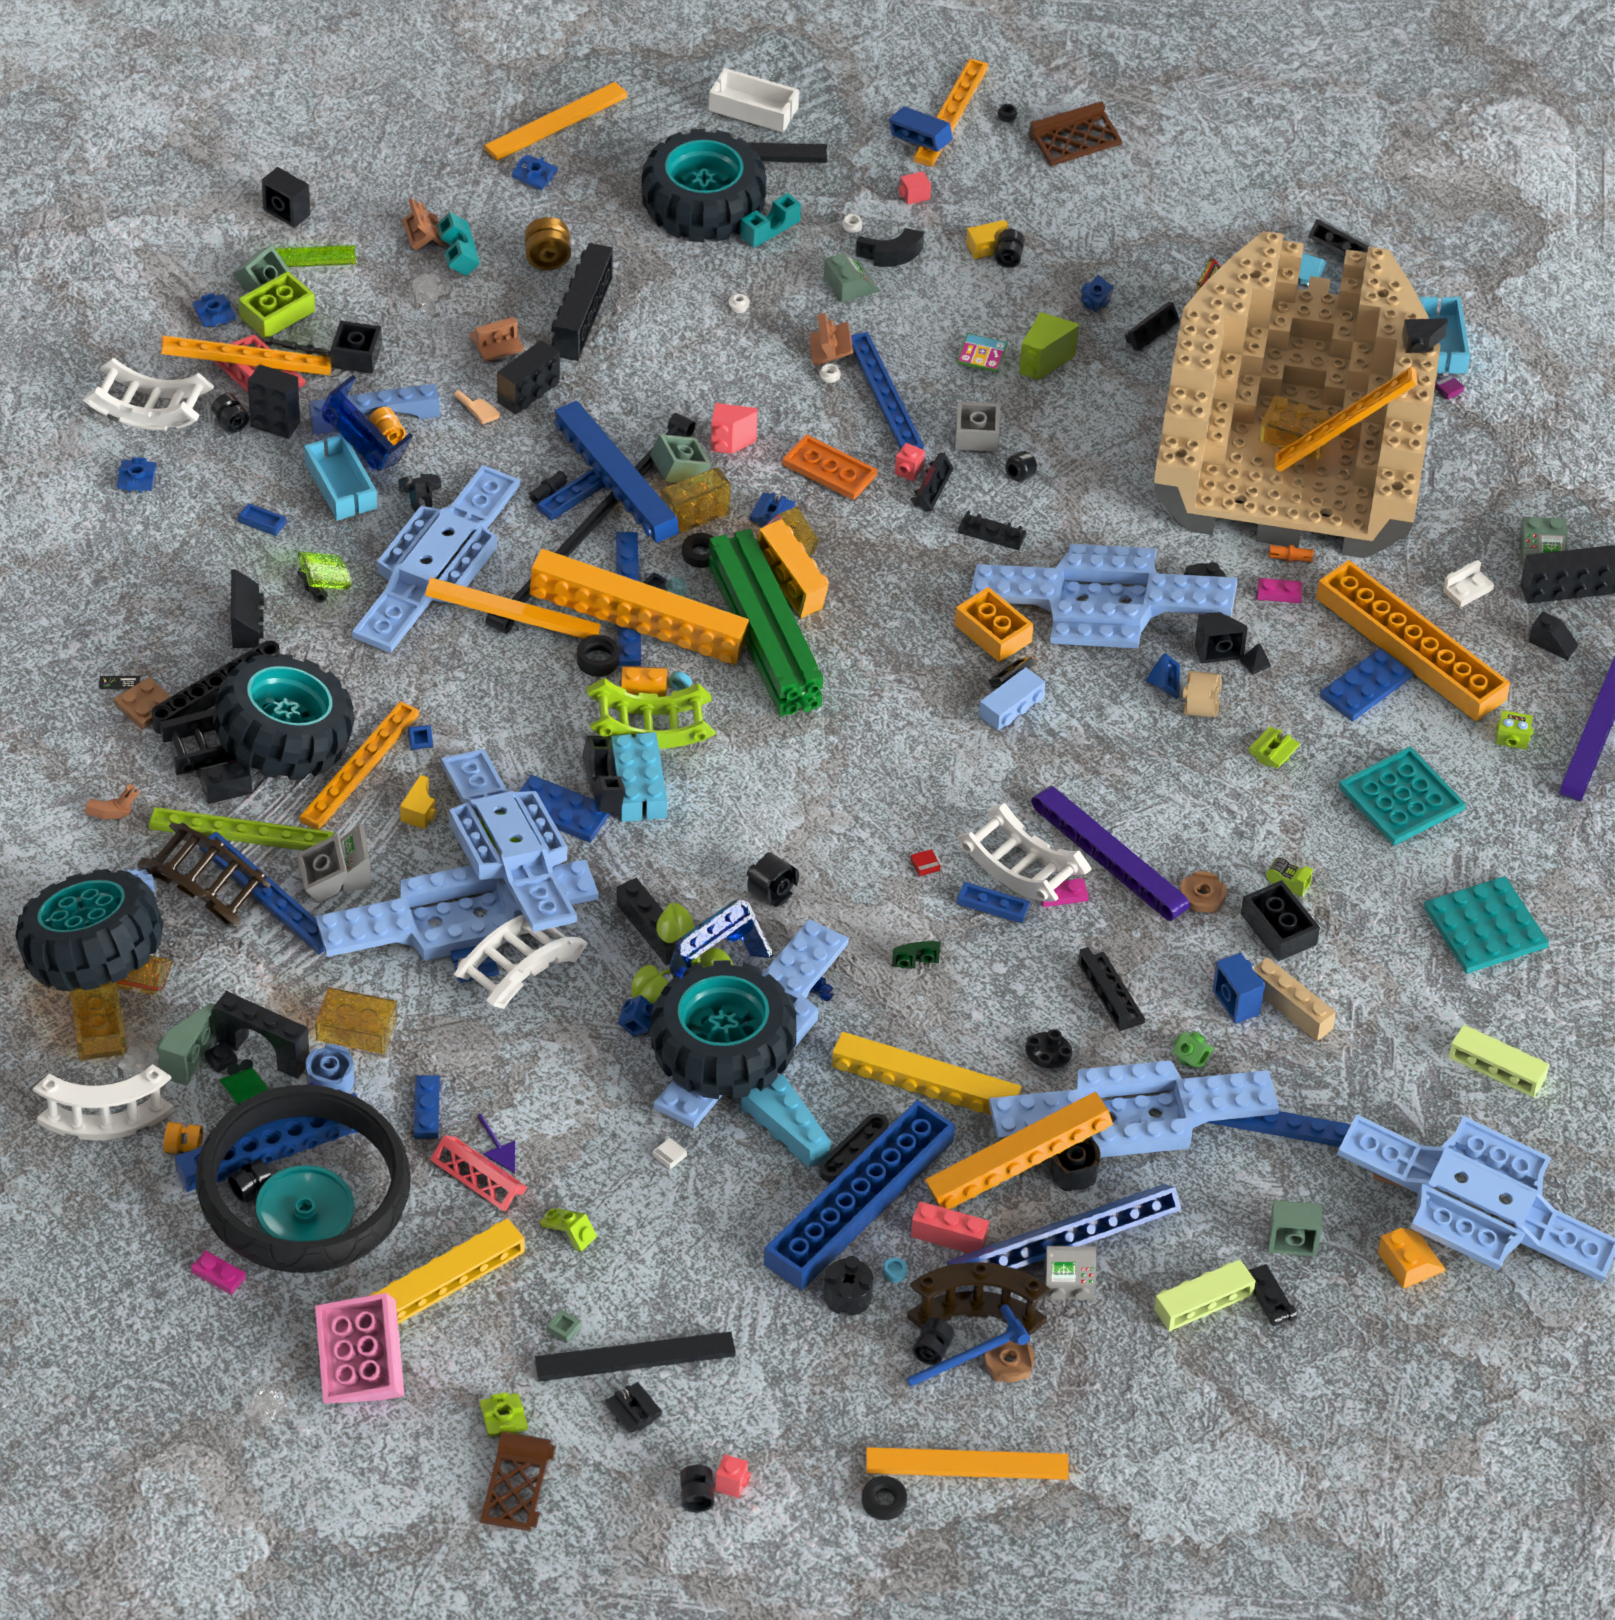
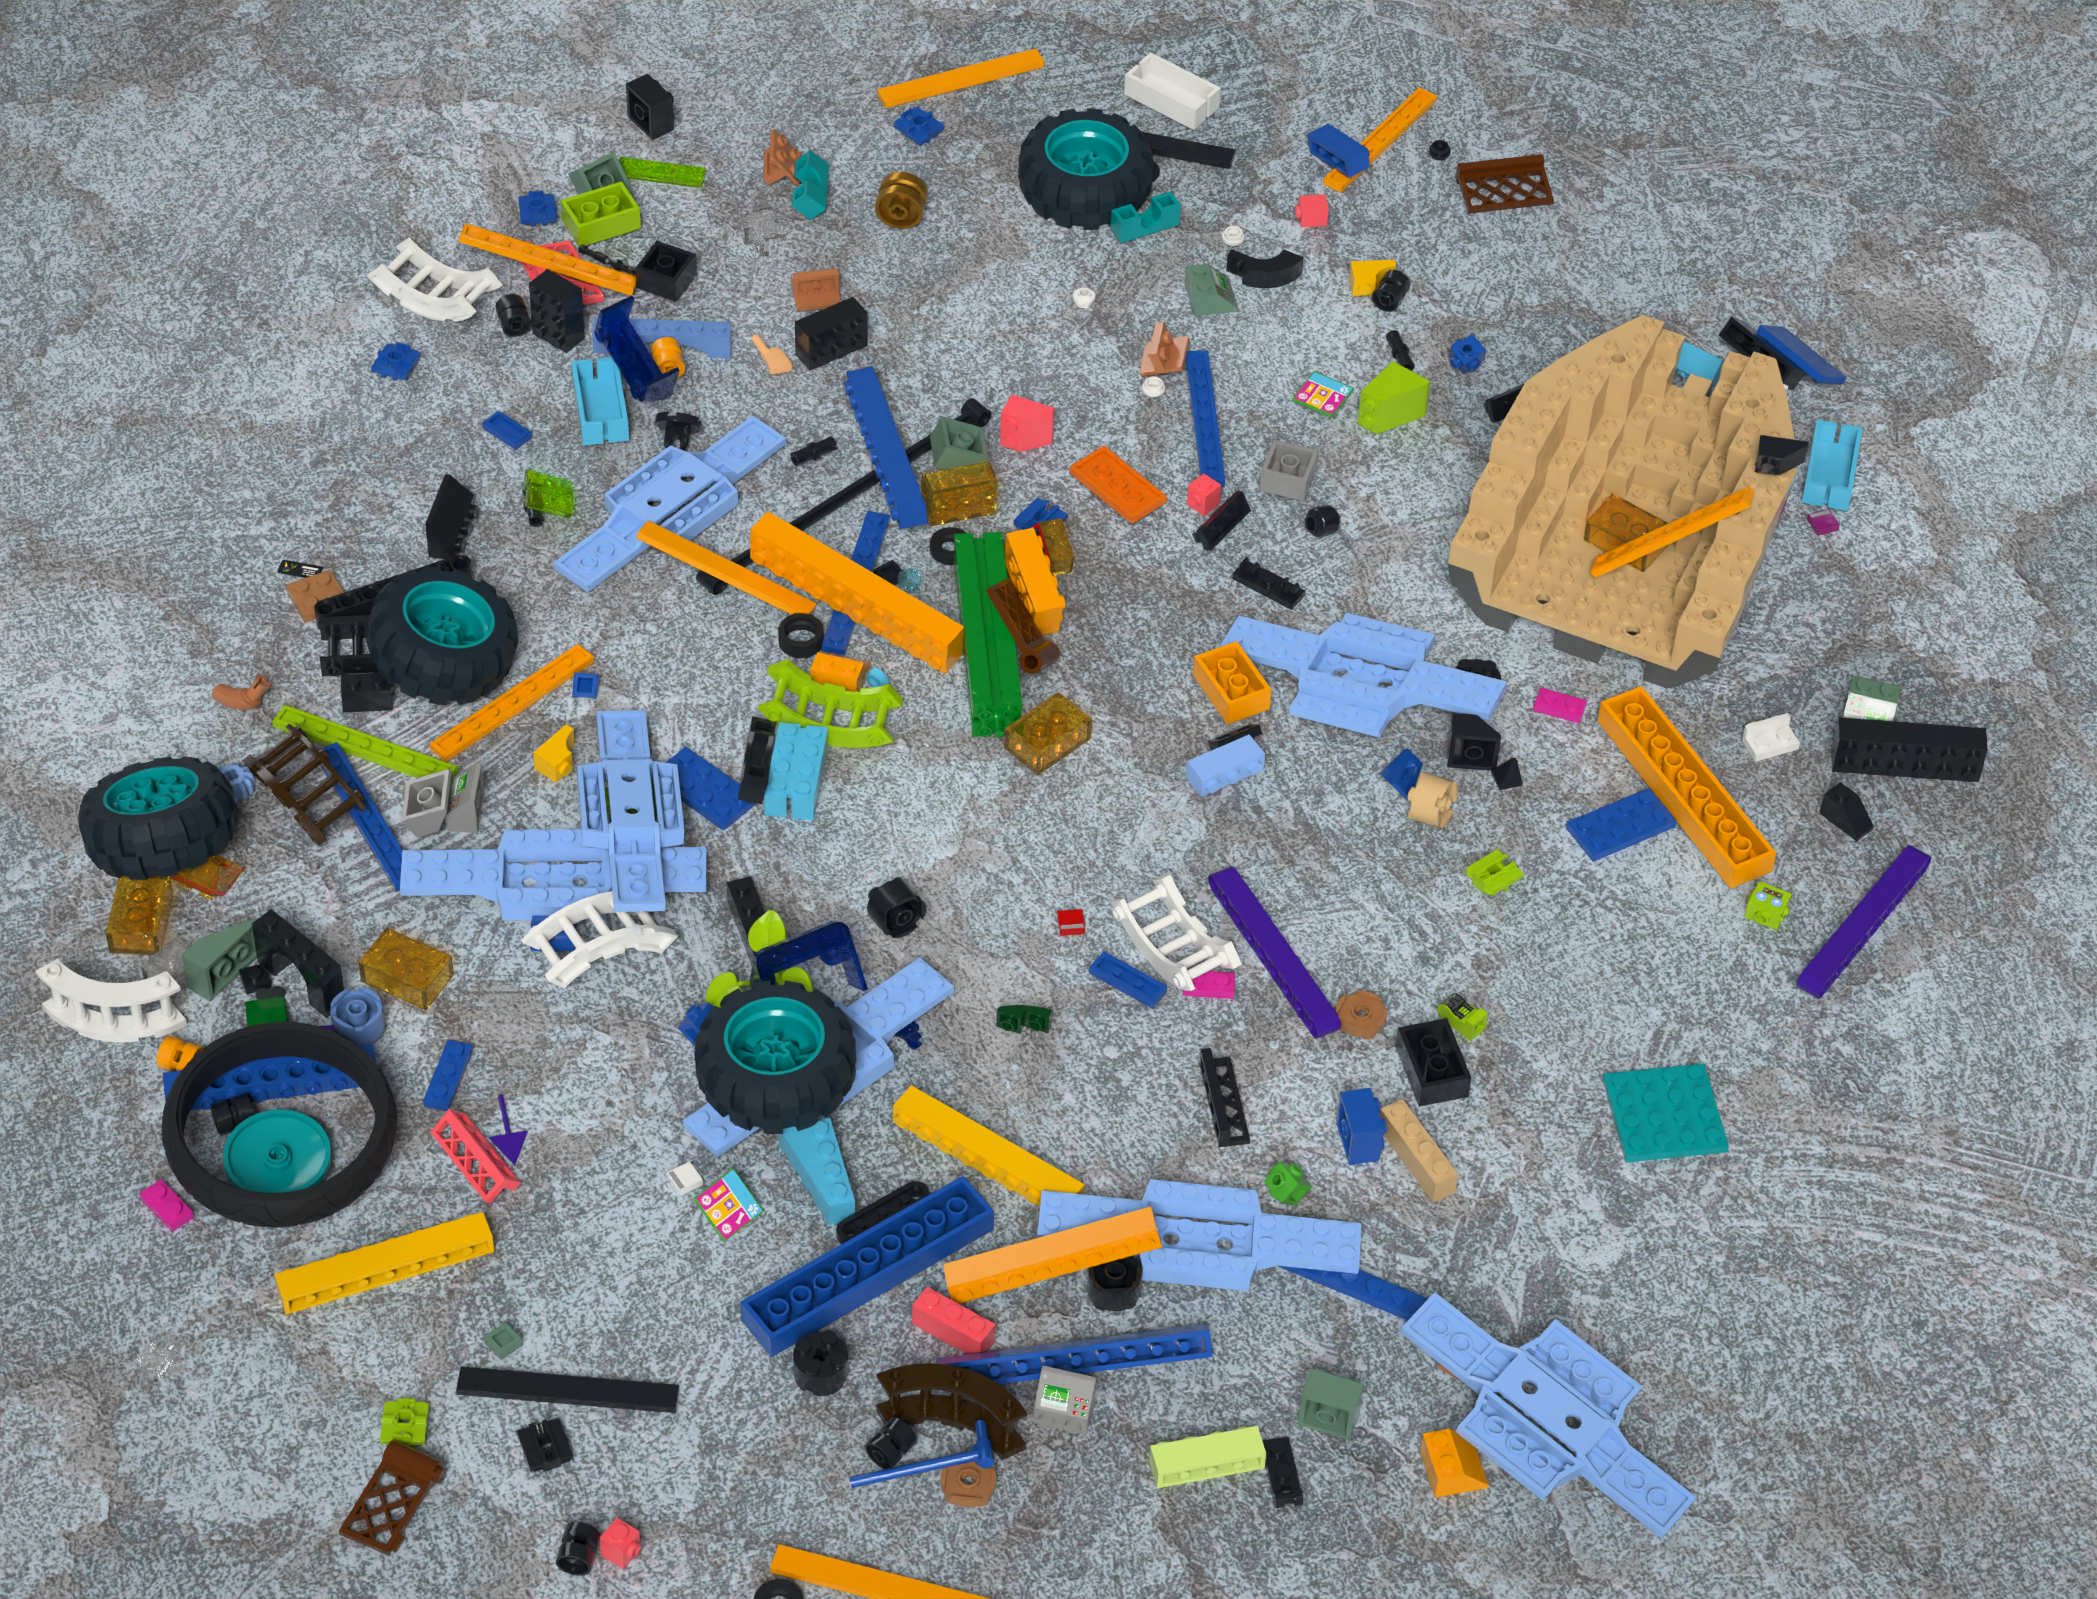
camera: 15 degrees right, 0 degrees up
bright pink slope [315,1293,404,1404] -> none
blue tile [537,469,605,521] -> none
lime bracket [539,1208,597,1251] -> none
black brick [551,243,613,361] -> none
medium azure tile [883,1258,907,1282] -> none
black dish [1025,1029,1072,1069] -> none
orange pin [1268,544,1314,563] -> none
teal plate [1338,746,1466,846] -> none
yellowish green brick [1449,1025,1549,1098] -> none
none -> piece [693,1168,764,1242]
none -> reddish brown piece [986,578,1059,674]
none -> clear yellow brick [1004,692,1092,776]
none -> black pin [1386,330,1415,371]
none -> blue tile [1756,325,1847,384]

